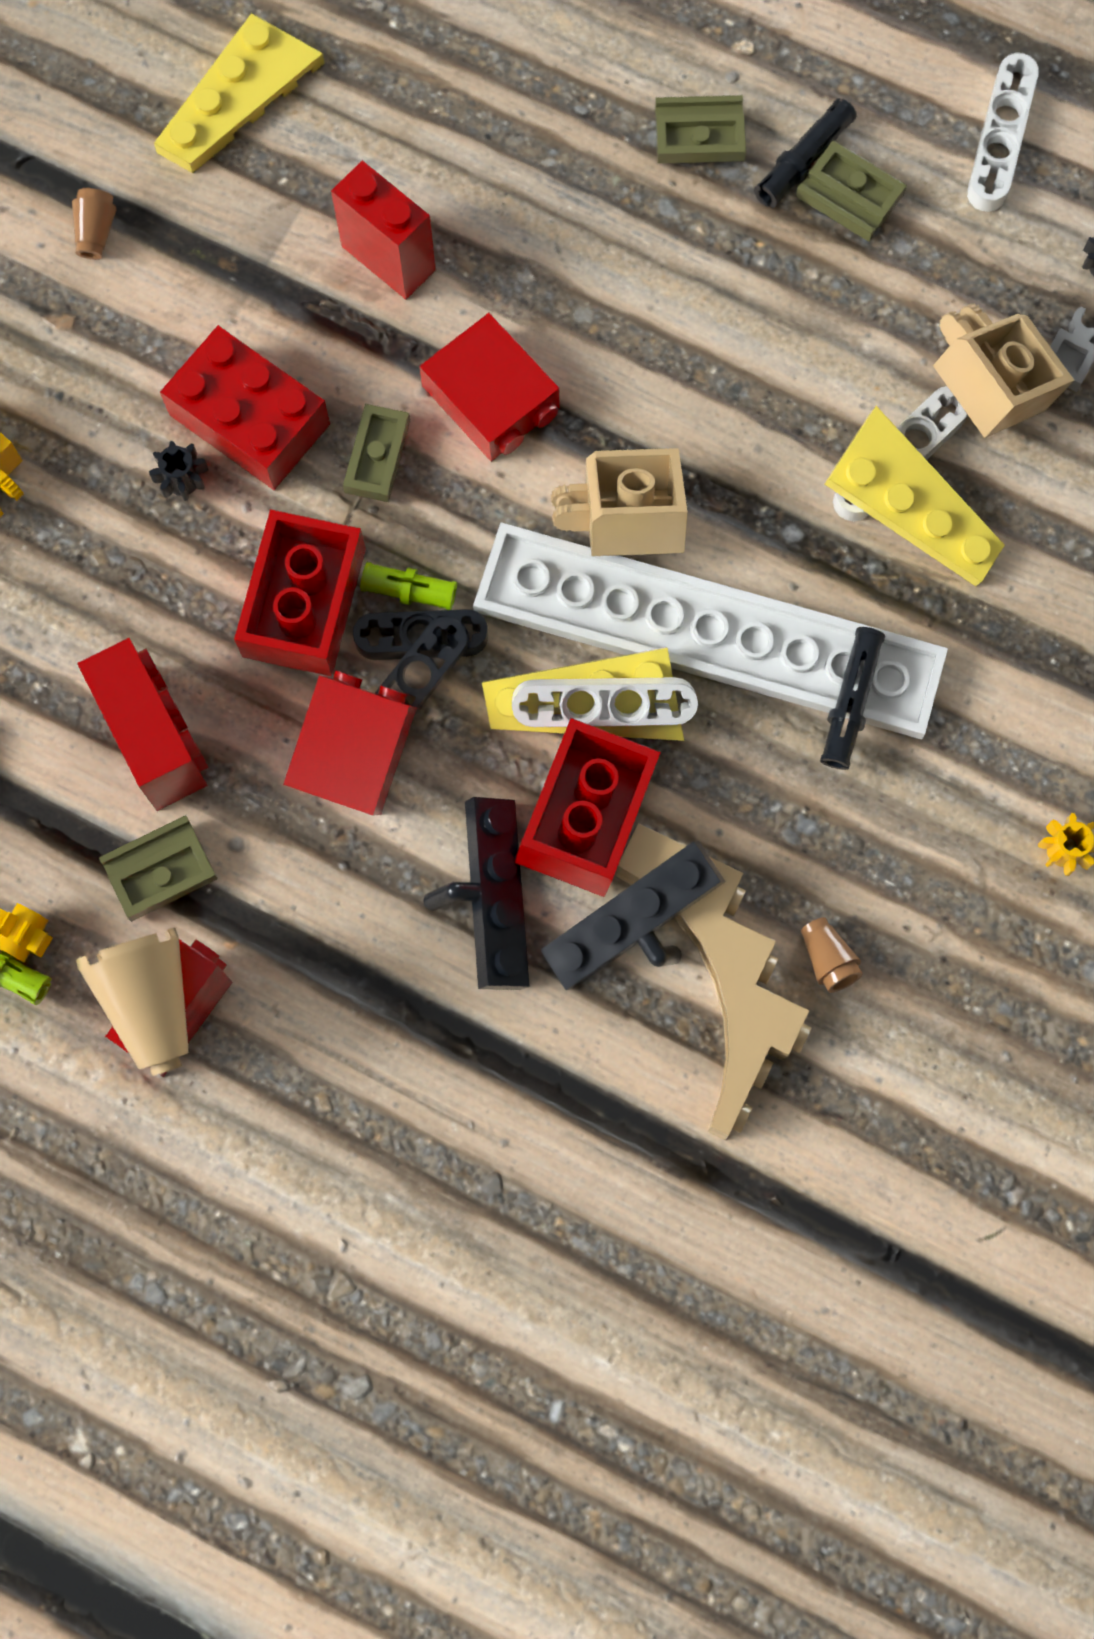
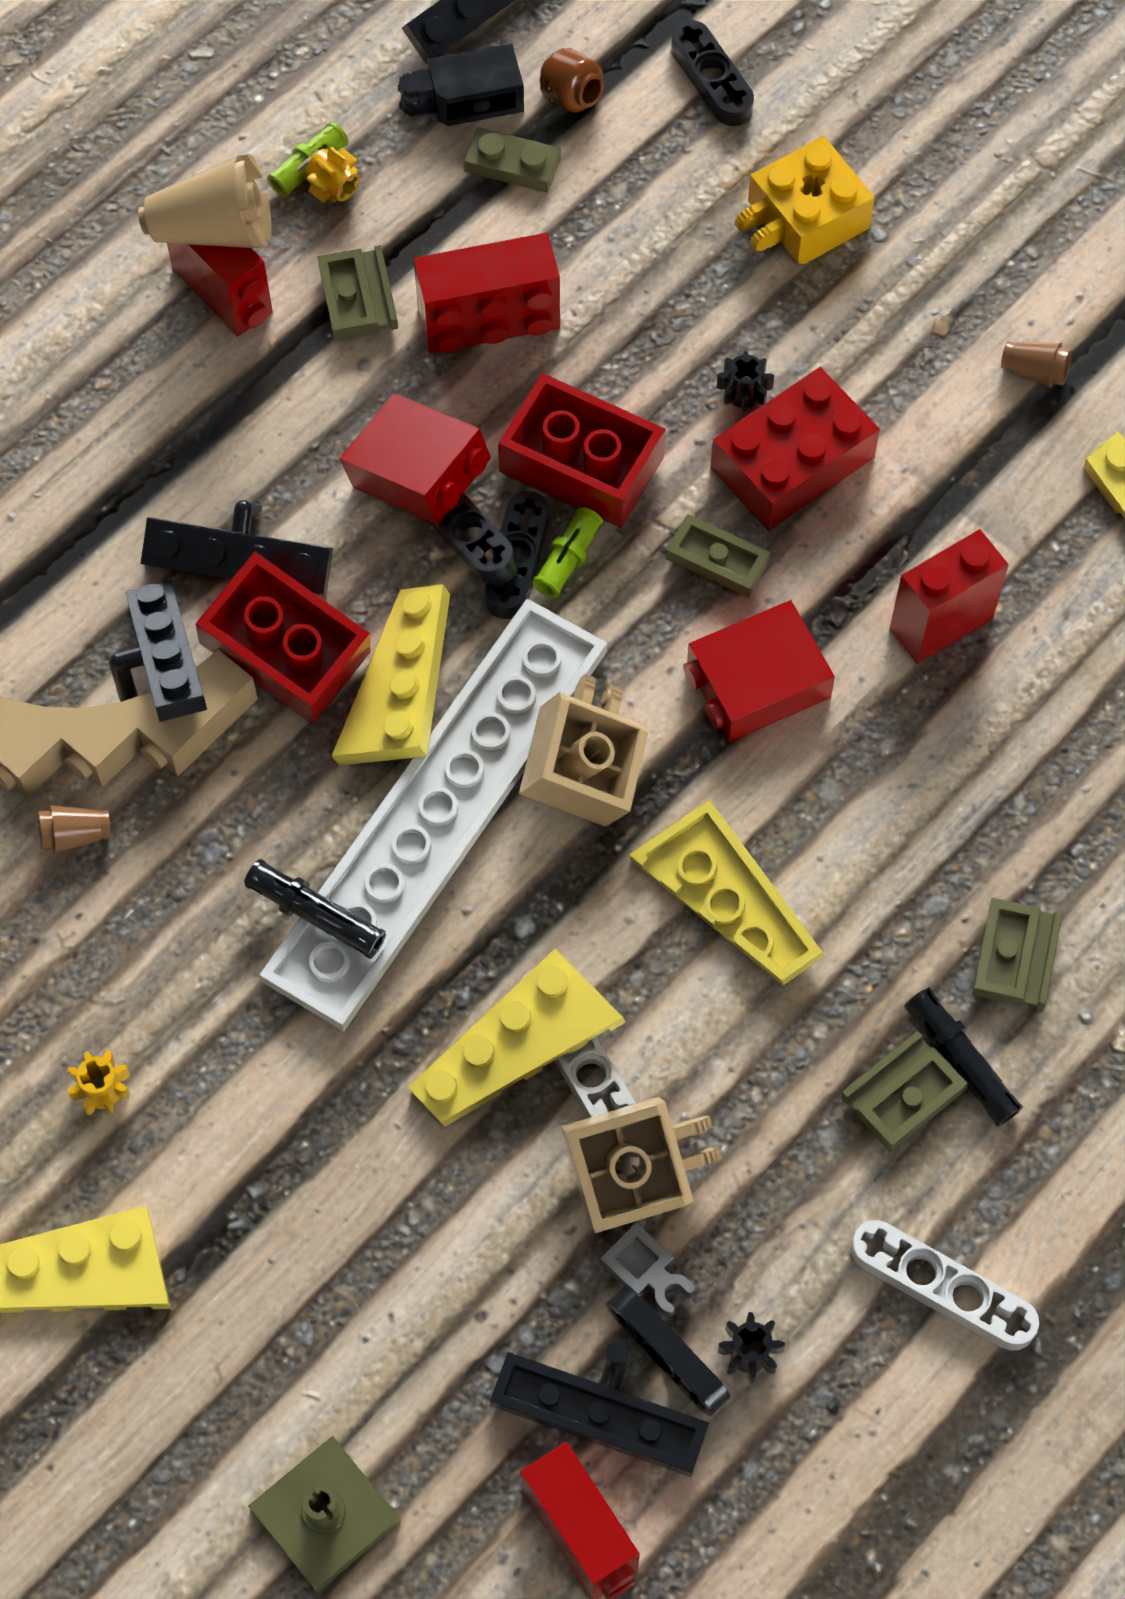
camera: 105 degrees right, 10 degrees down
white beam [512,677,698,727] -> none
none -> light yellow wing [629,799,824,986]

